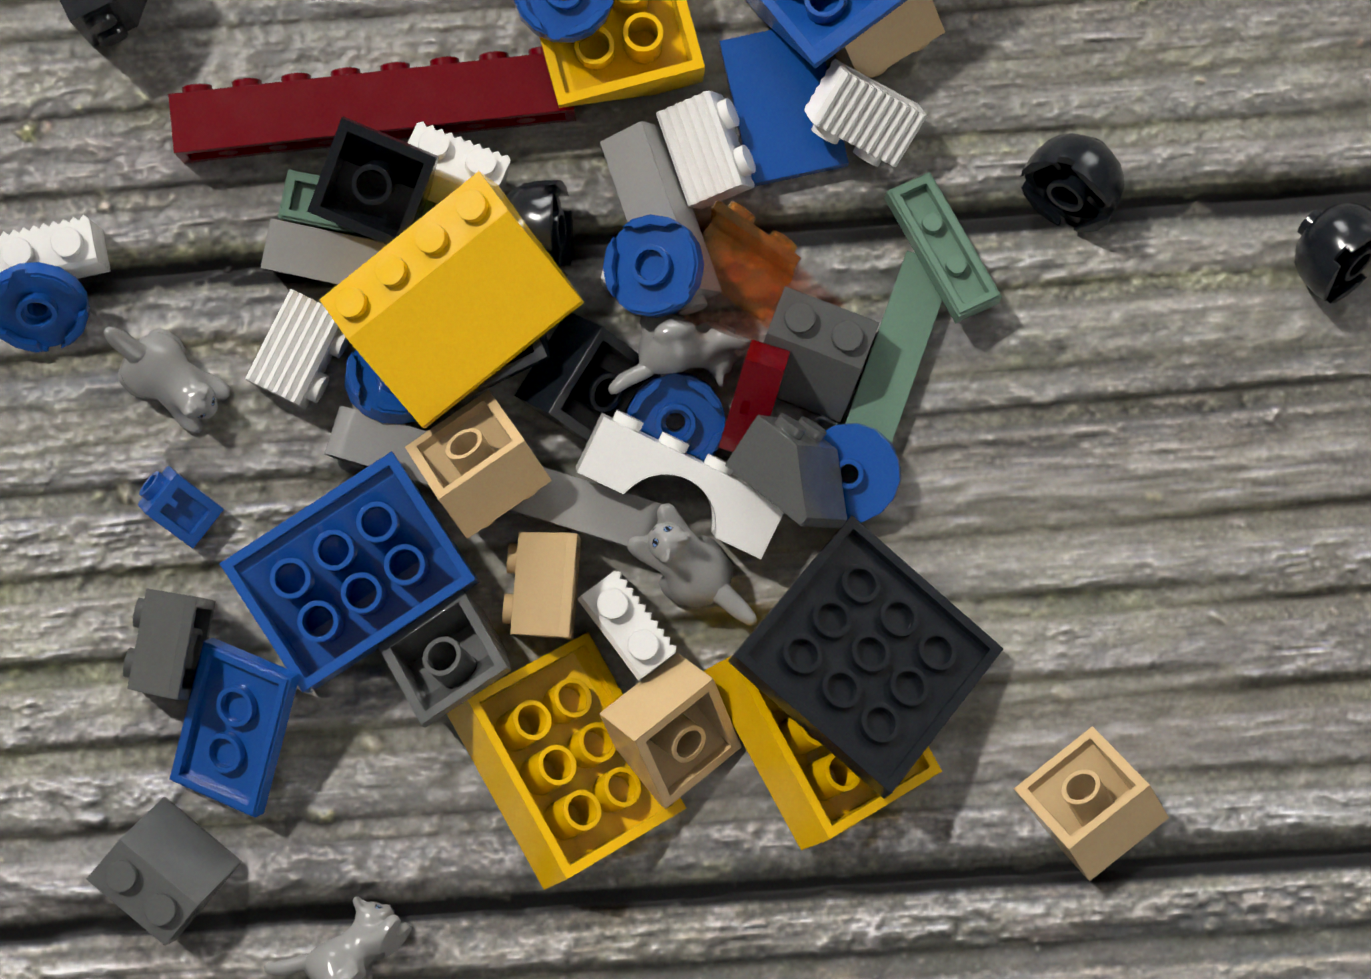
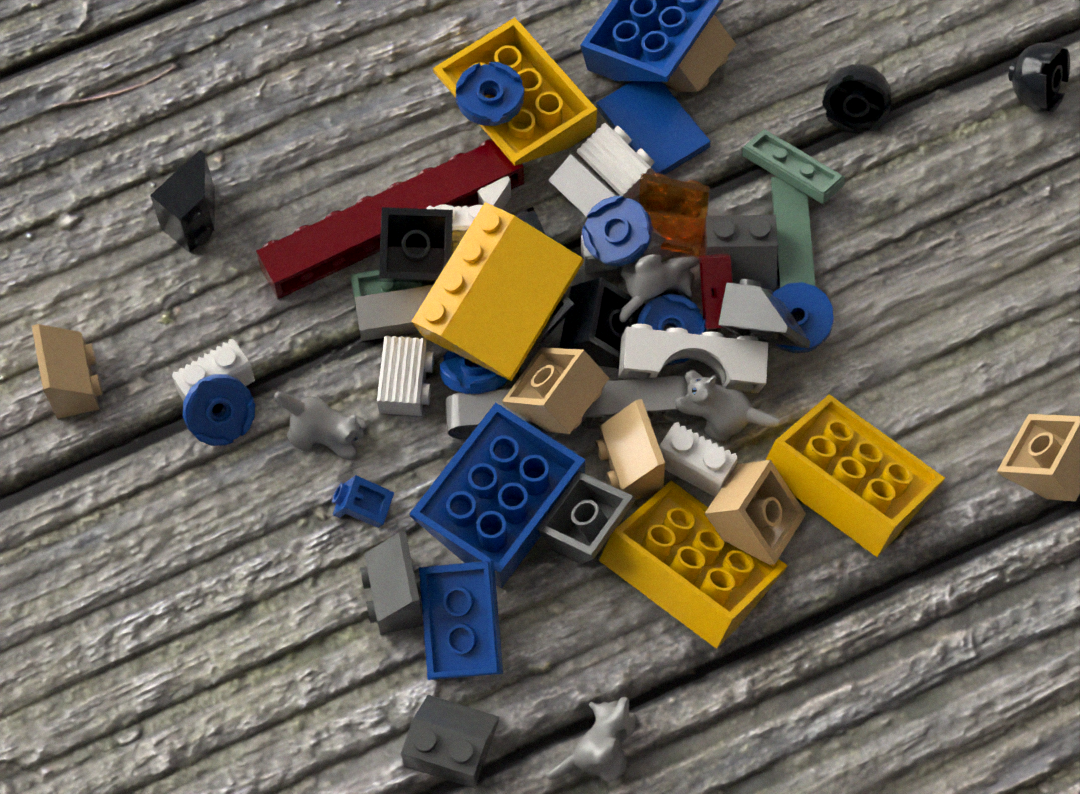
camera: 20 degrees left, 20 degrees down
black plate [728,515,1004,799] -> none
white brick [804,59,927,167] -> none
none -> white slope [478,176,511,210]

